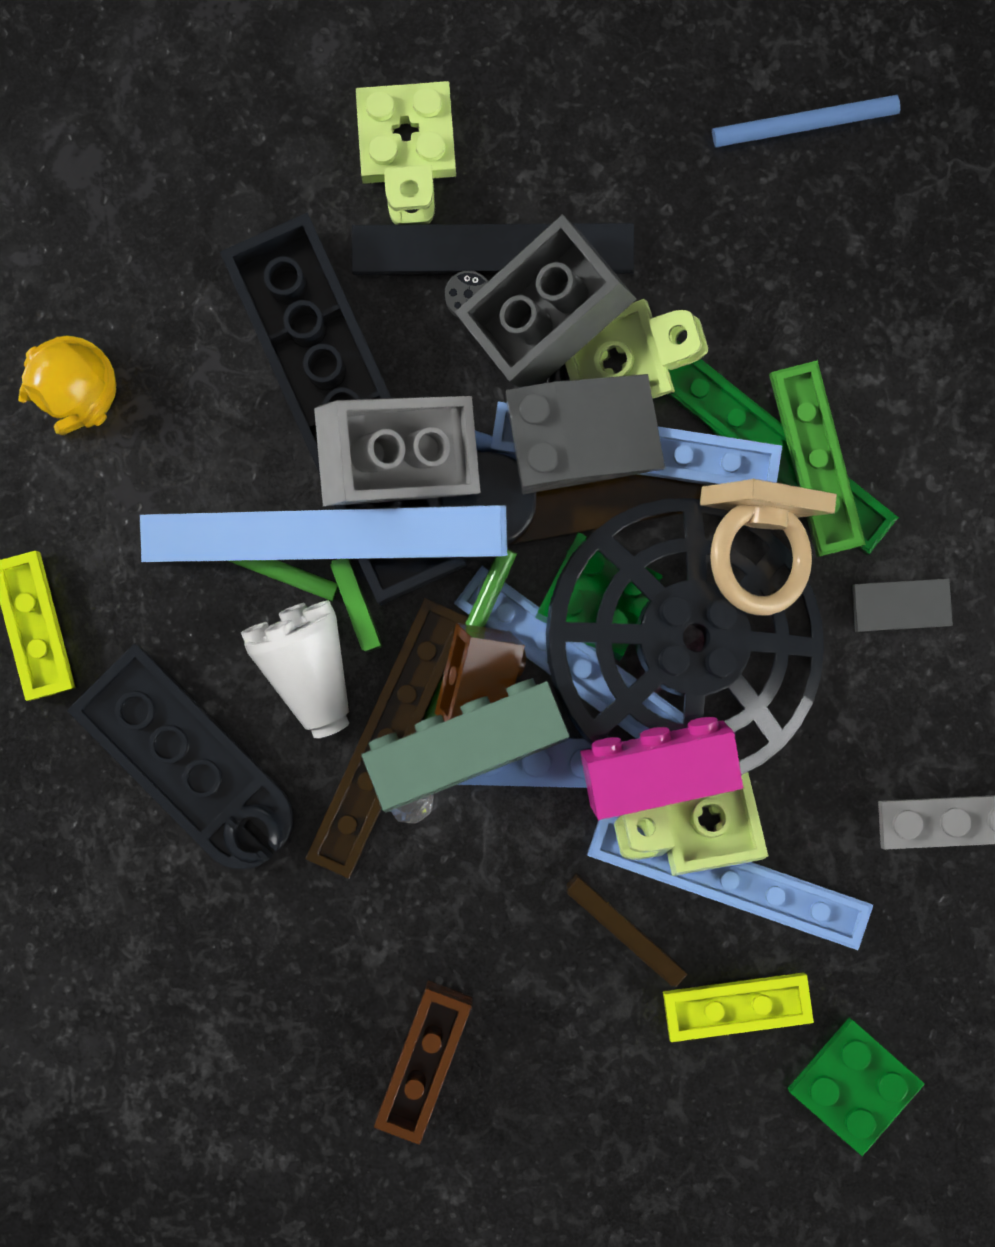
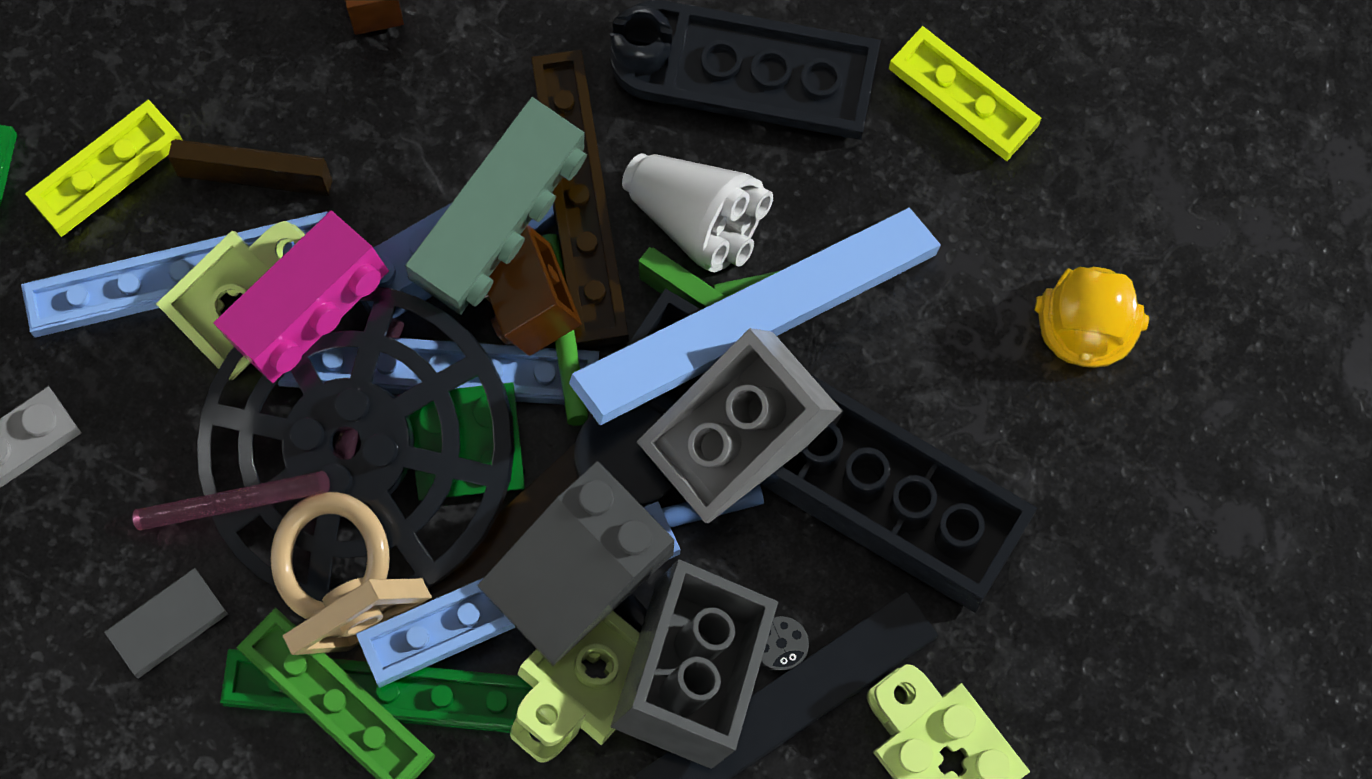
camera: 145 degrees right, 15 degrees down
none -> clear pink bar [133,471,330,530]

